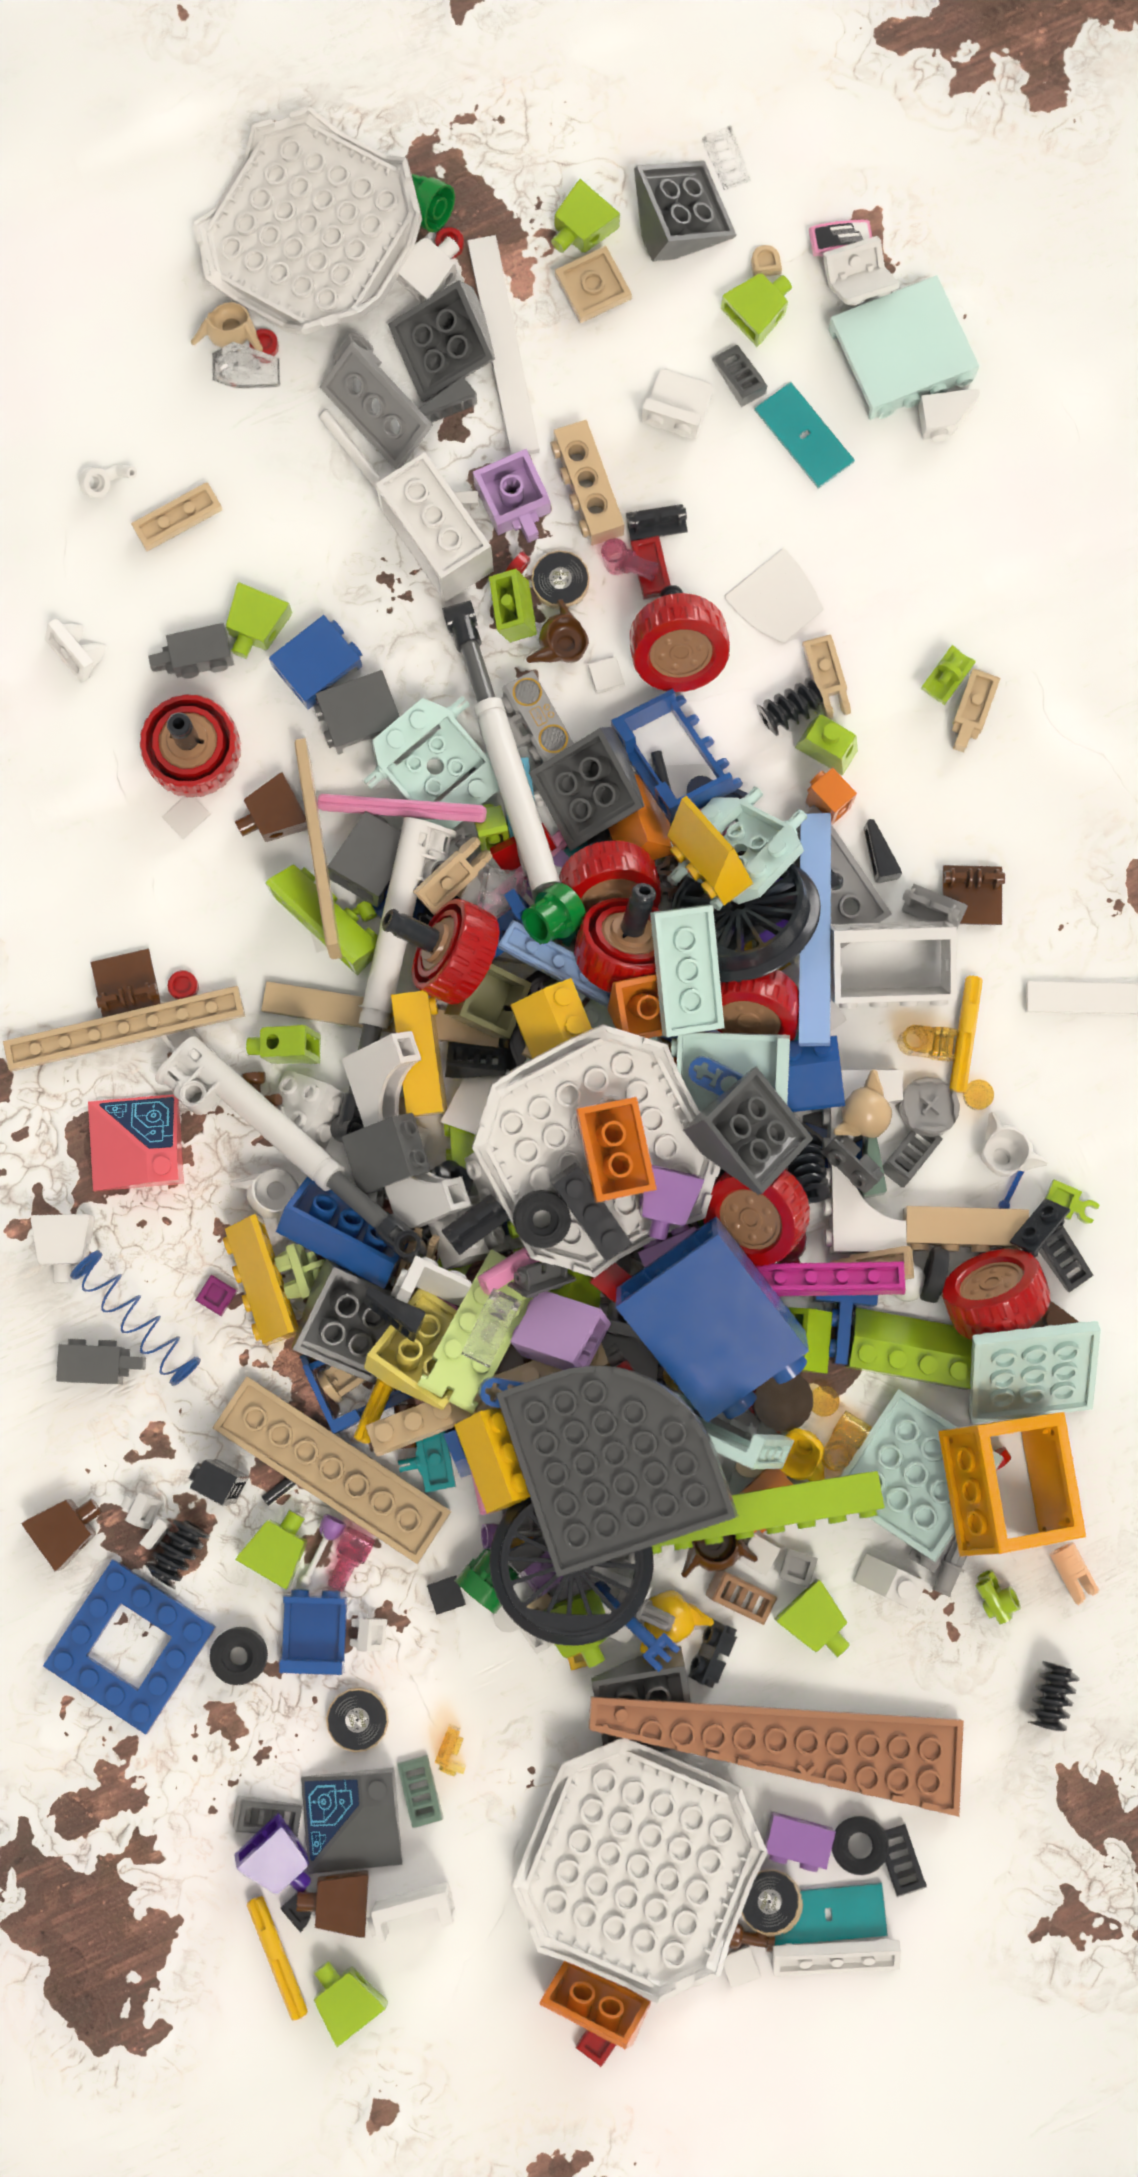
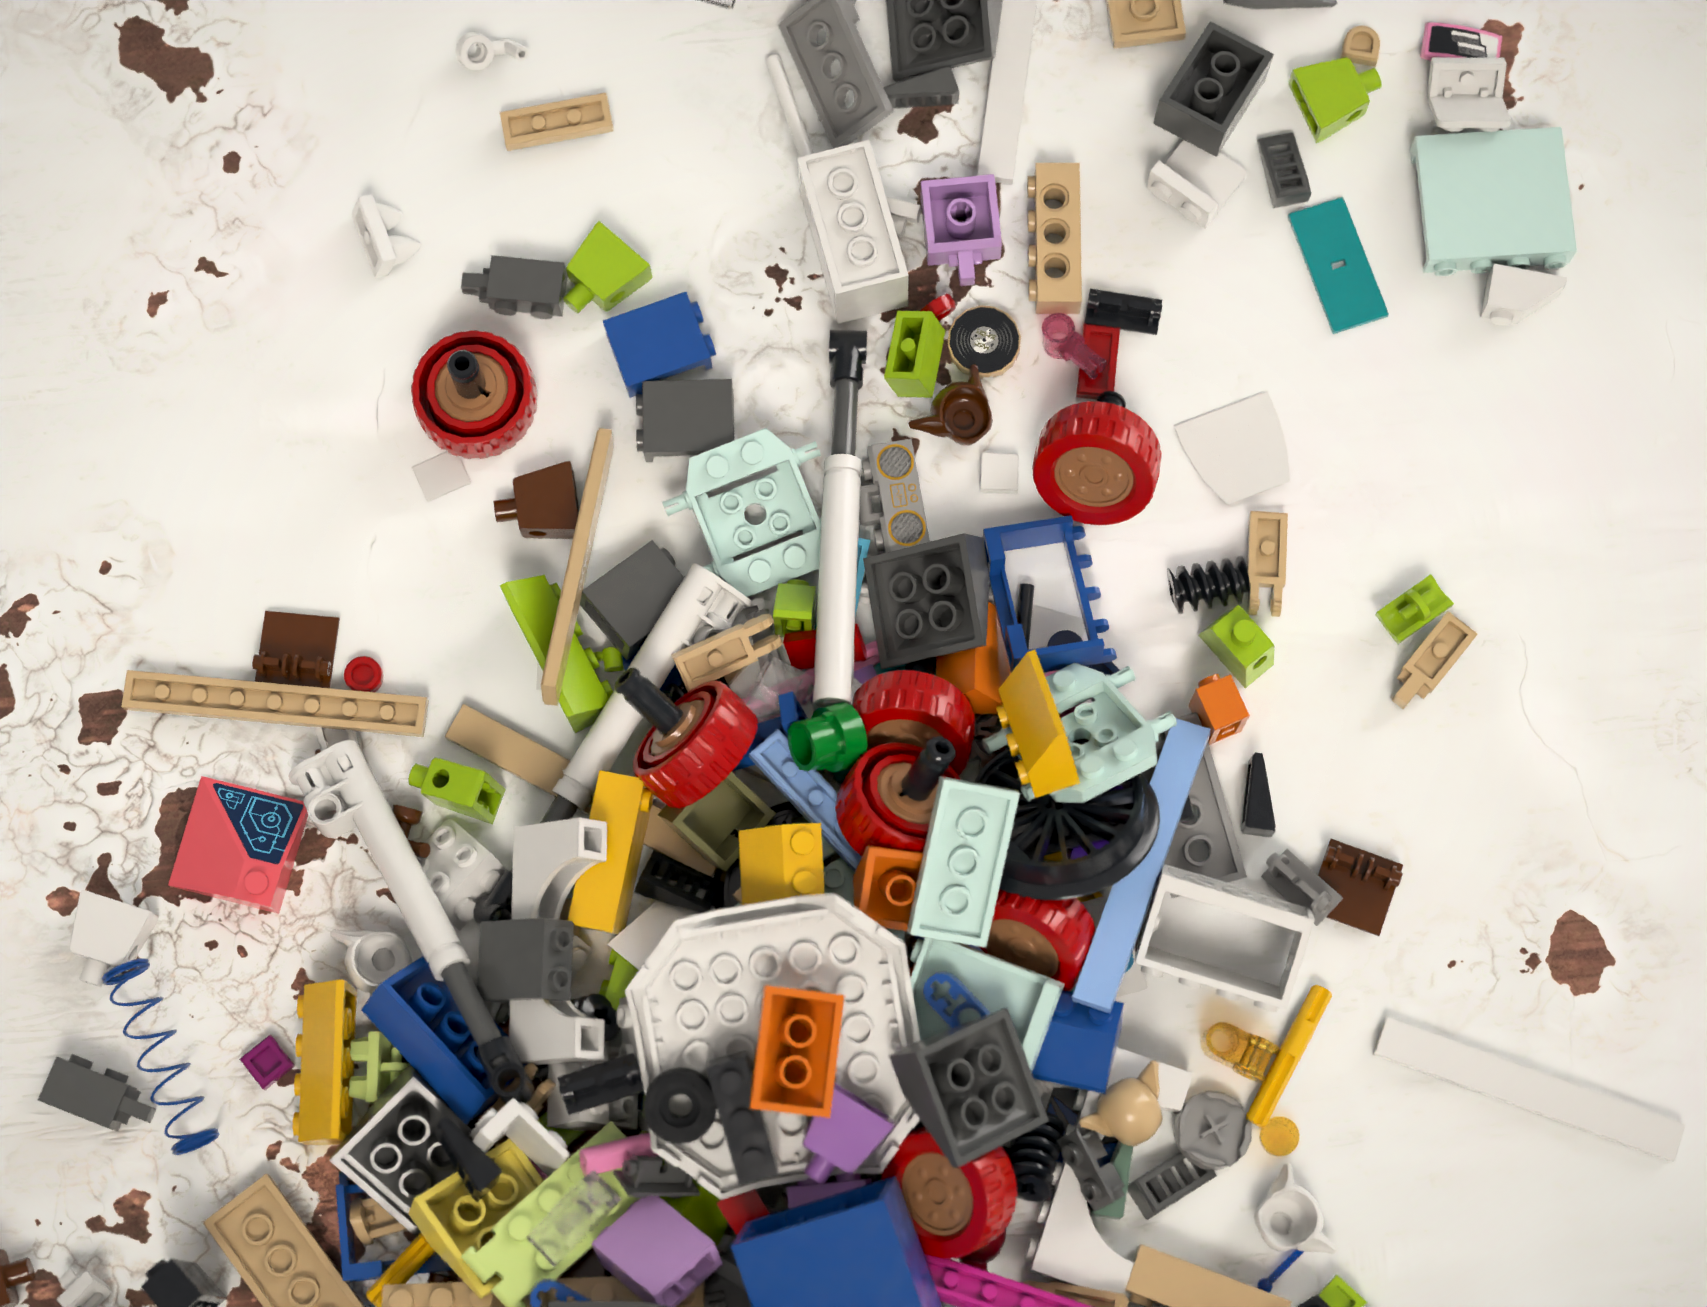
camera: 20 degrees right, 5 degrees down
bright pink axle [318,794,487,823] -> none
none -> dark grey brick [1153,21,1274,157]

